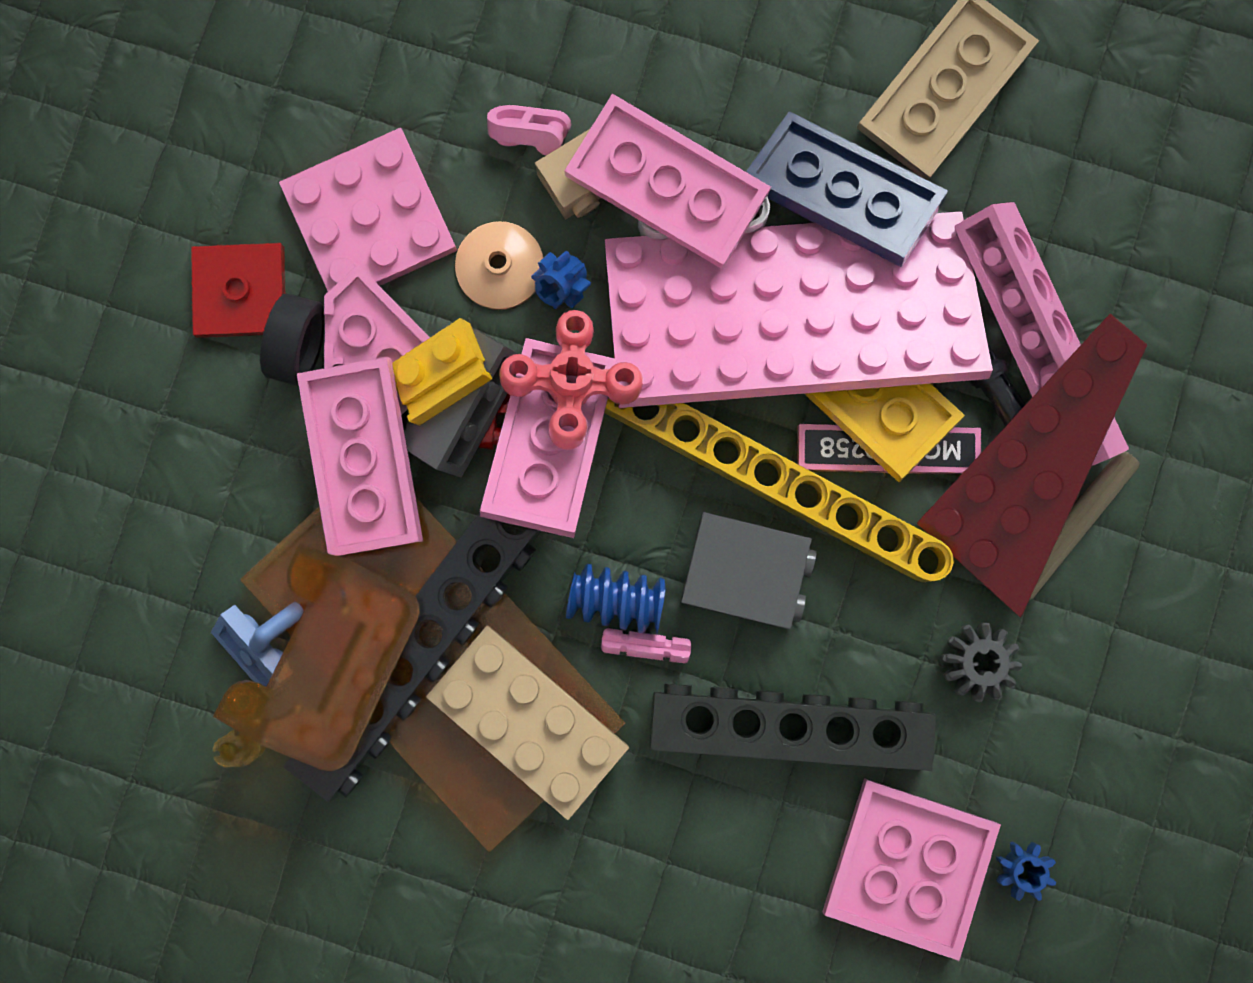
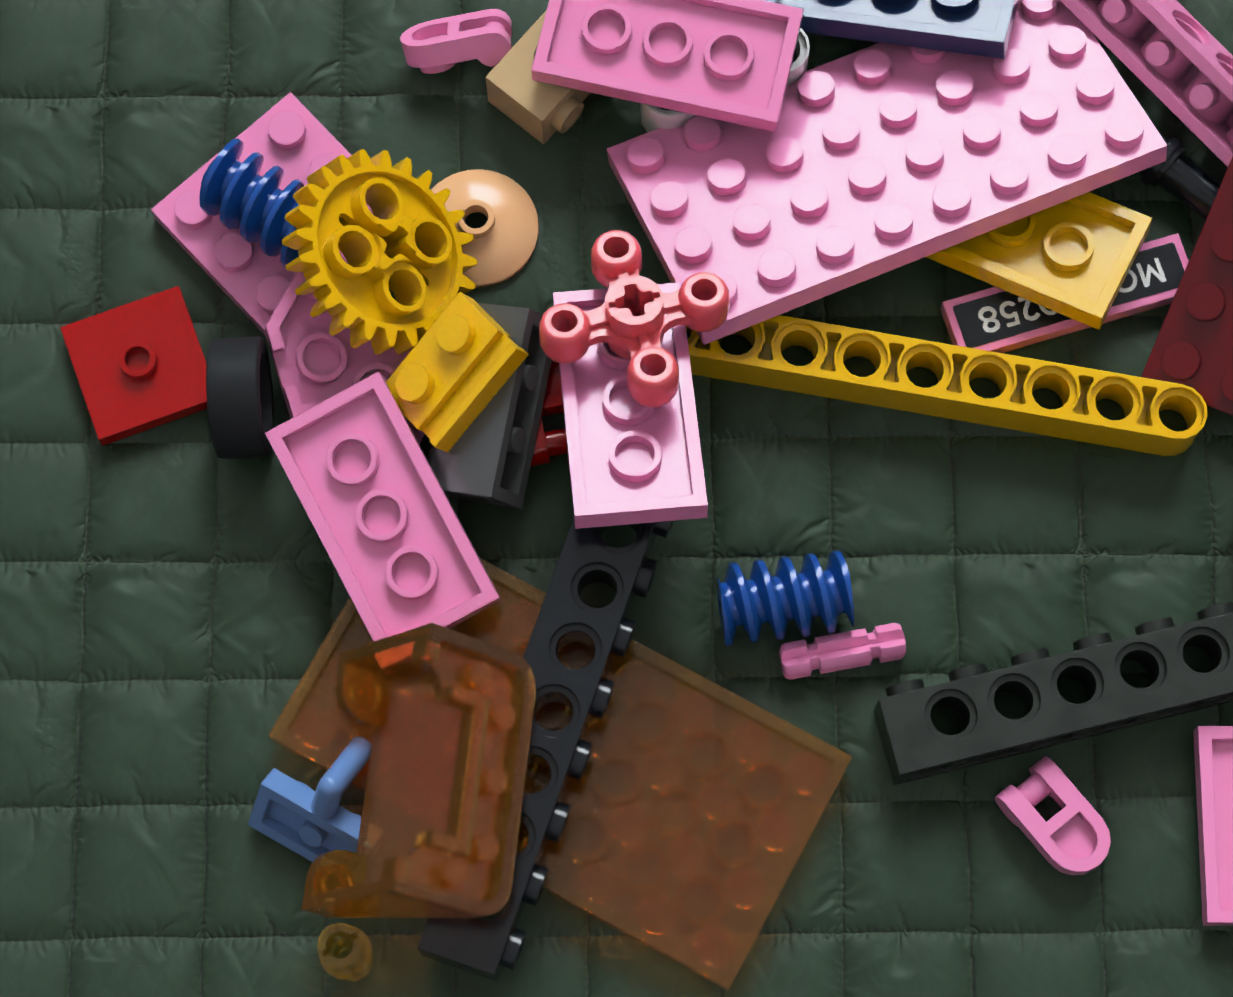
camera: 20 degrees left, 10 degrees down
tan plate [426,625,629,820] -> none
blue gear [531,251,591,309] -> none
dark grey brick [680,512,816,629] -> none
none -> blue piece [199,138,304,268]
none -> yellow gear [282,149,478,355]
none -> bright pink plate [995,756,1111,876]

